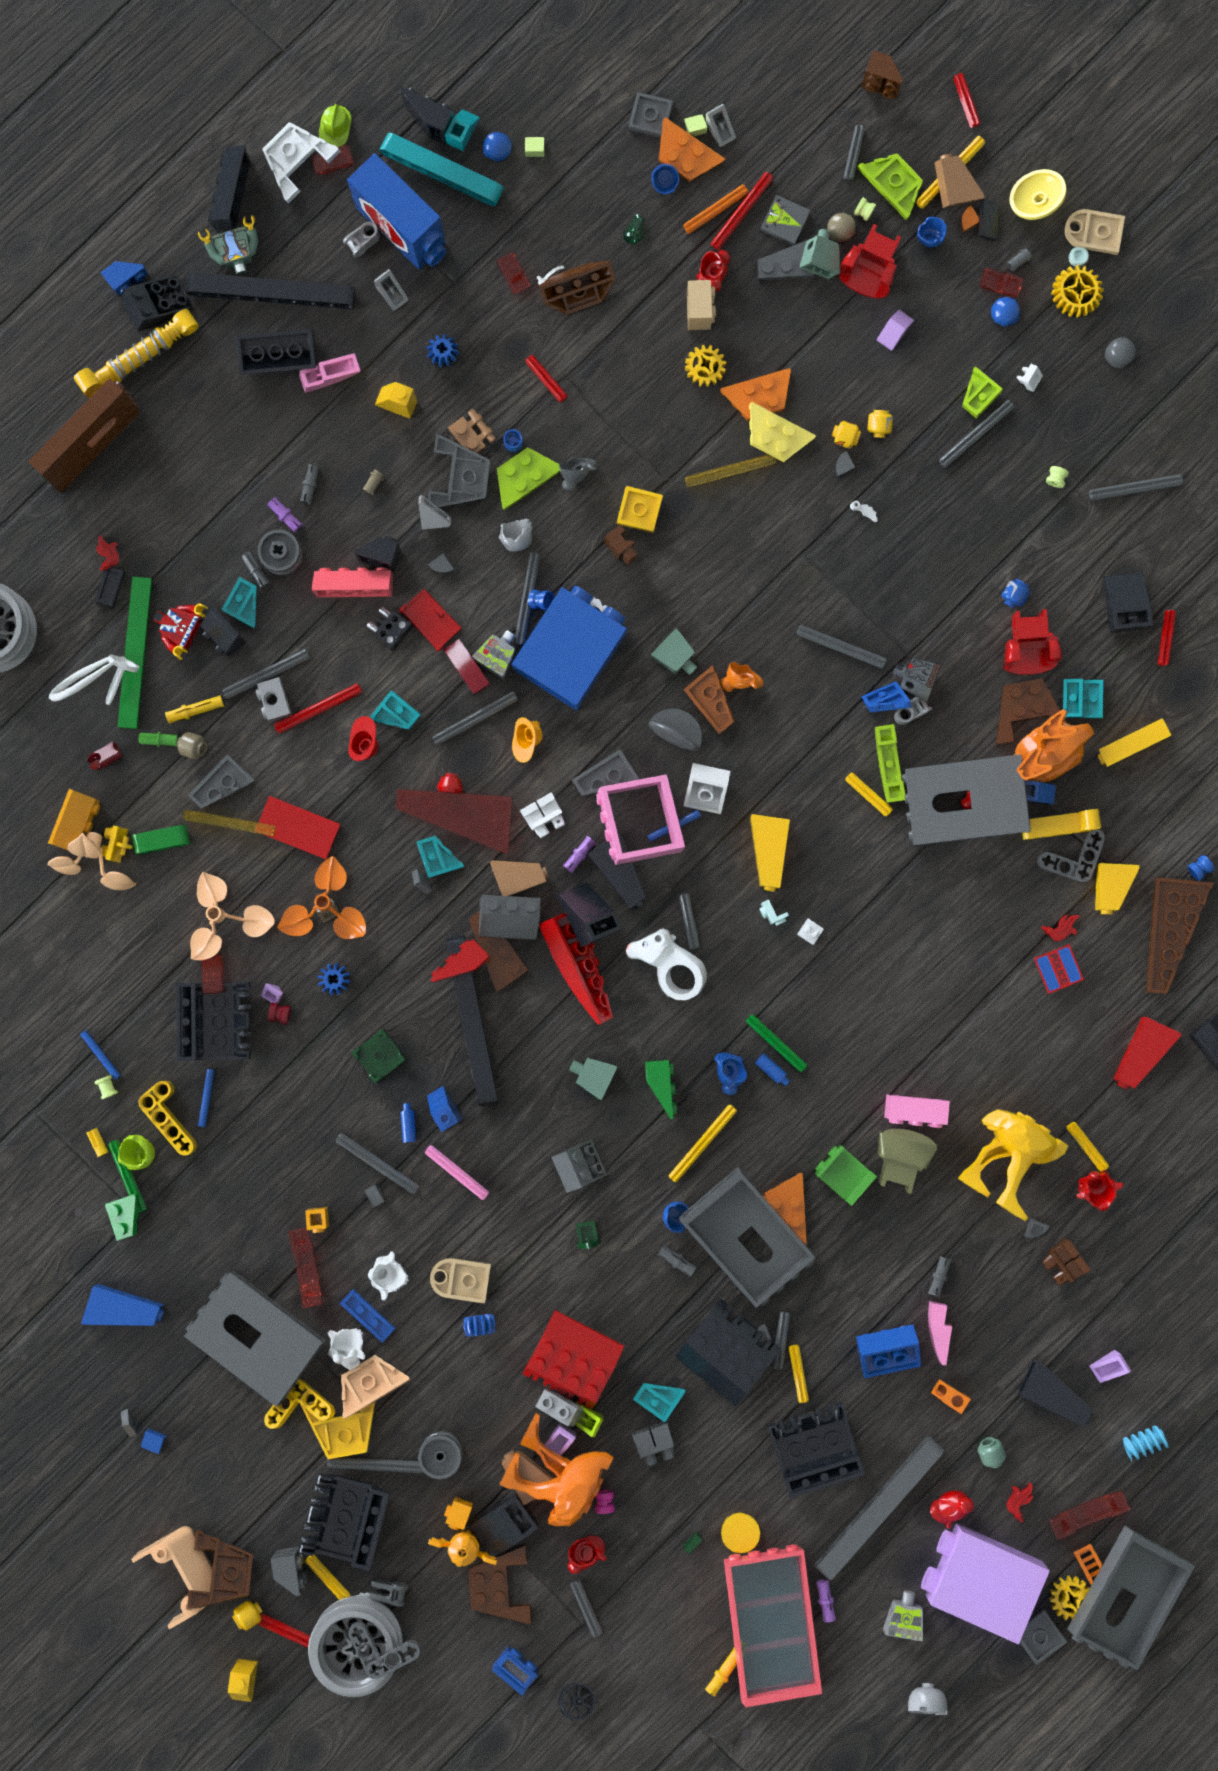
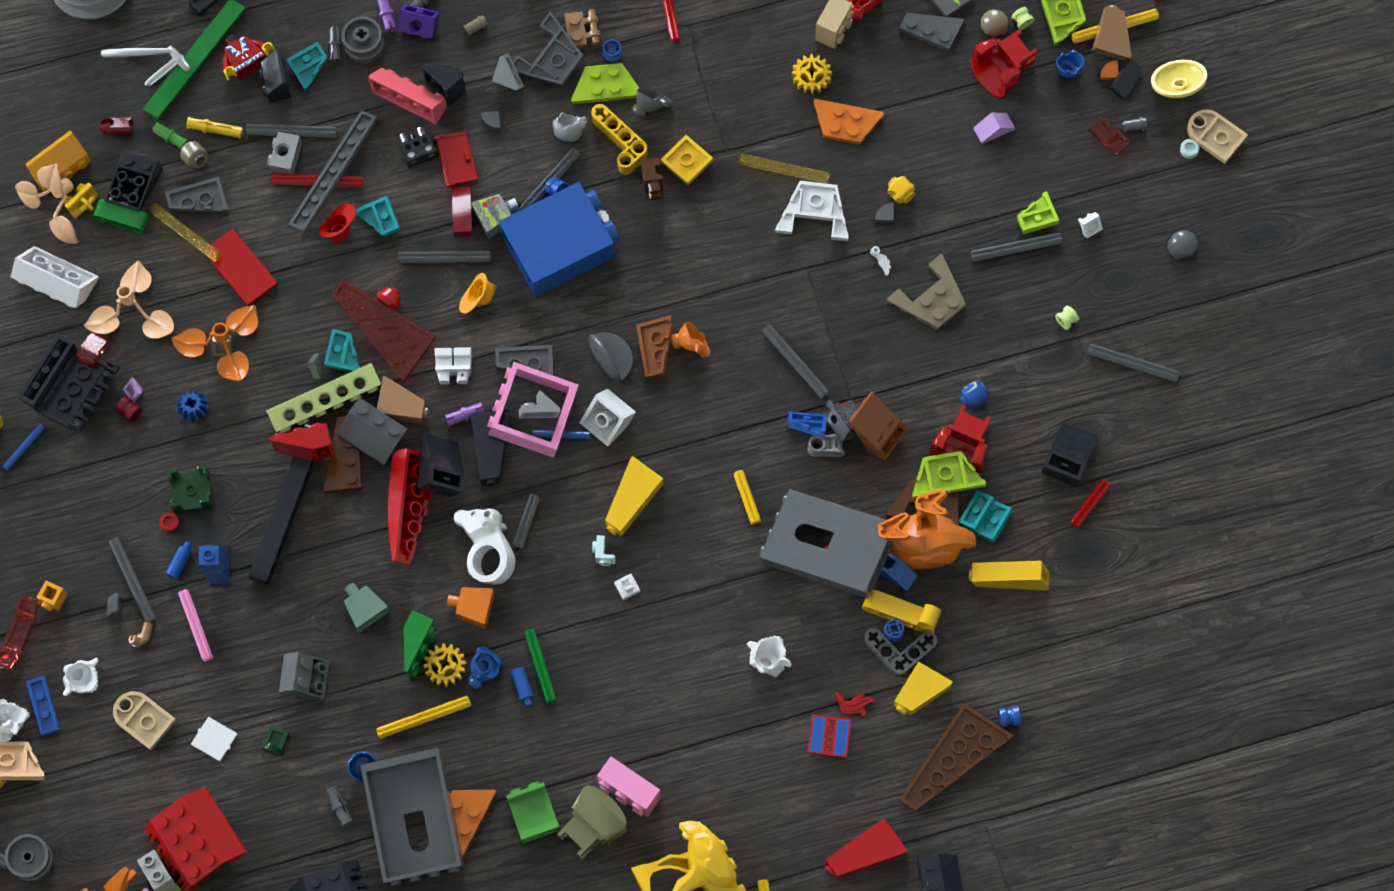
camera: 30 degrees right, 15 degrees down
blue gear [463,1314,496,1337] -> none
sand green torso [651,628,698,675] -> none
light yellow wing [749,402,816,462] -> none
sand green torso [800,229,840,279] -> none
yellow head [867,410,893,438] -> none
lime slope [875,724,905,803] -> none
blue hair [991,297,1020,327] -> none
yellow gear [1051,265,1104,318] -> none
none -> white slope [11,246,99,308]
none -> black slope [104,150,163,211]
none -> medium nougat arm [128,622,153,647]
none -> red tile [159,513,180,533]
none -> white piece [191,717,238,762]
none -> yellowish green brick [266,363,381,432]
none -> dark grey tile [288,110,378,235]
none -> dark purple brick [397,4,440,39]
none -> yellow gear [424,643,467,687]
none -> orange torso [447,587,495,629]
none -> light grey slope [518,391,560,419]
none -> yellow beam [591,104,648,175]
none -> white hair [747,636,791,677]
none -> white wing [775,181,848,241]
none -> dark orange slope [849,392,907,460]
none -> blue wheel [884,619,904,643]
none -> dark tan wing [886,254,966,330]
none -> lime wing [912,451,986,499]

